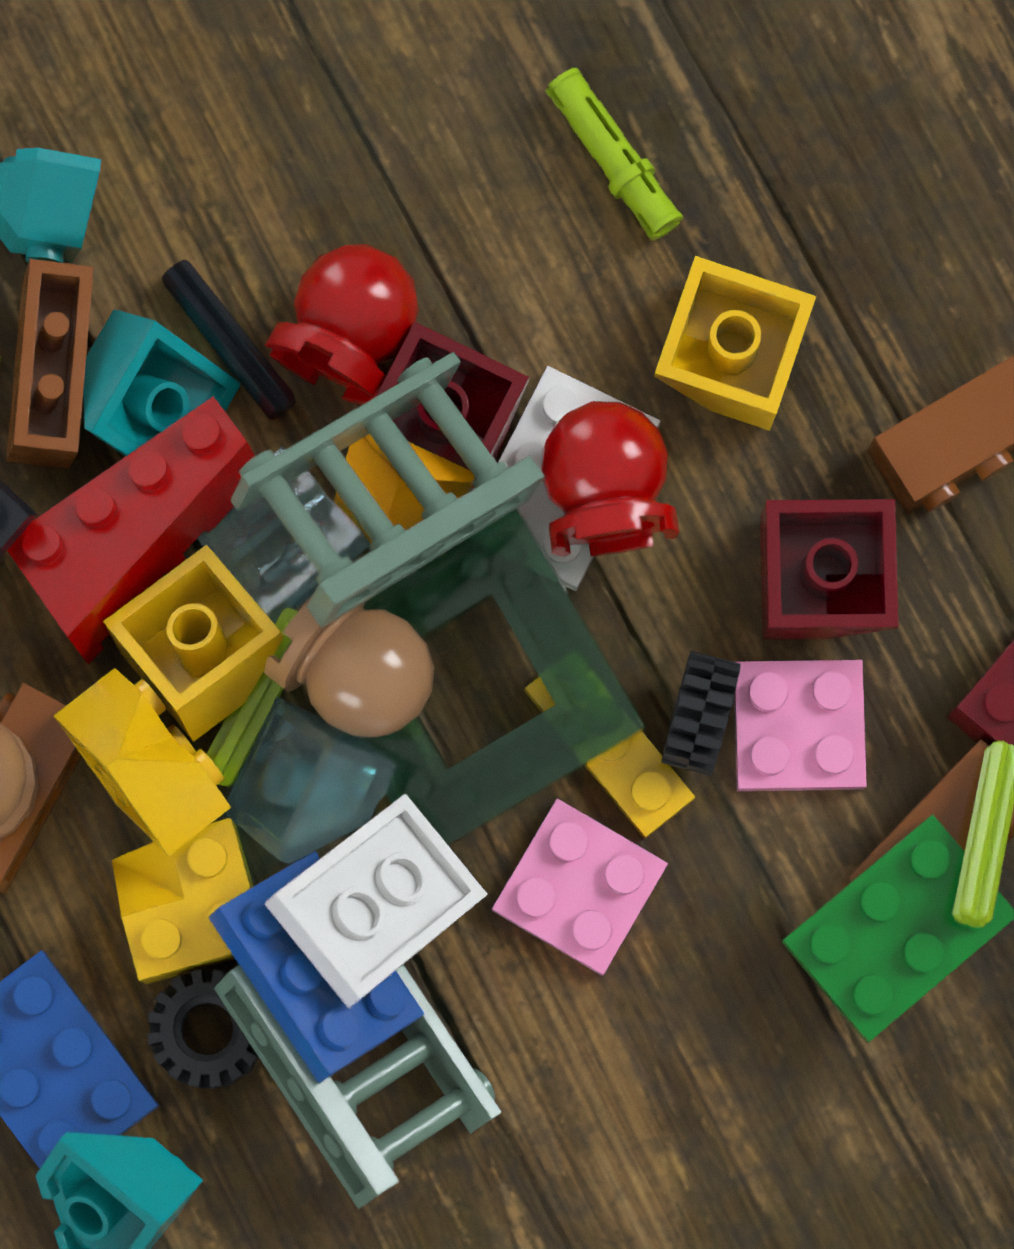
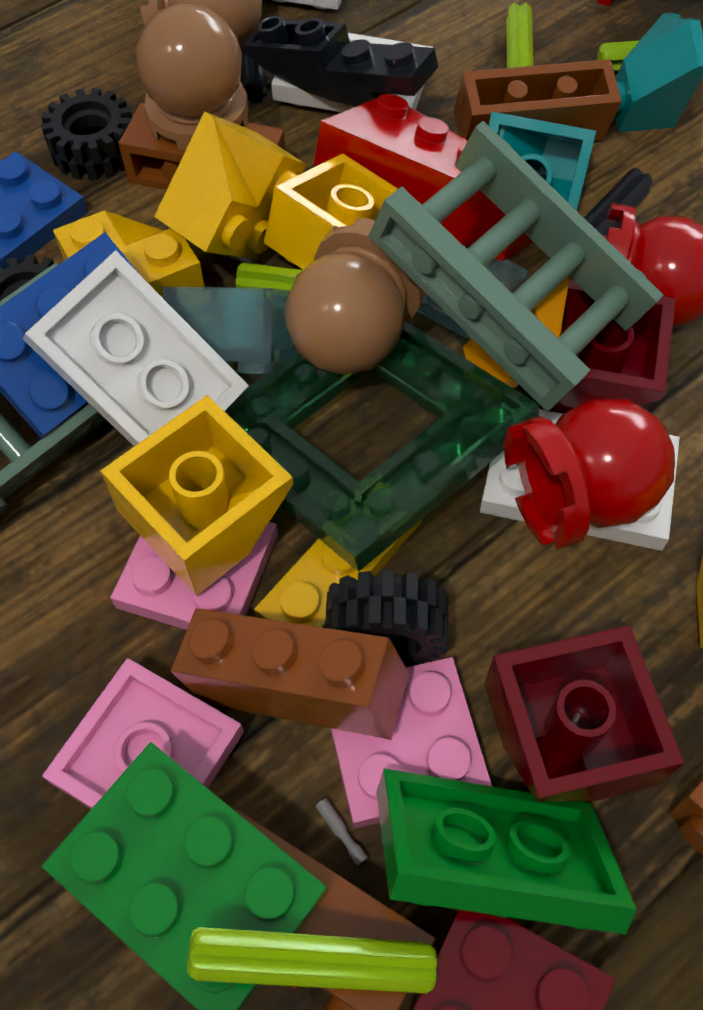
camera: 80 degrees right, 20 degrees down
none -> bright pink plate [42,658,244,809]
none -> yellow slope [100,395,293,596]
none -> dark orange brick [171,608,409,740]
none -> light grey piece [315,798,368,867]
none -> green plate [376,768,637,935]

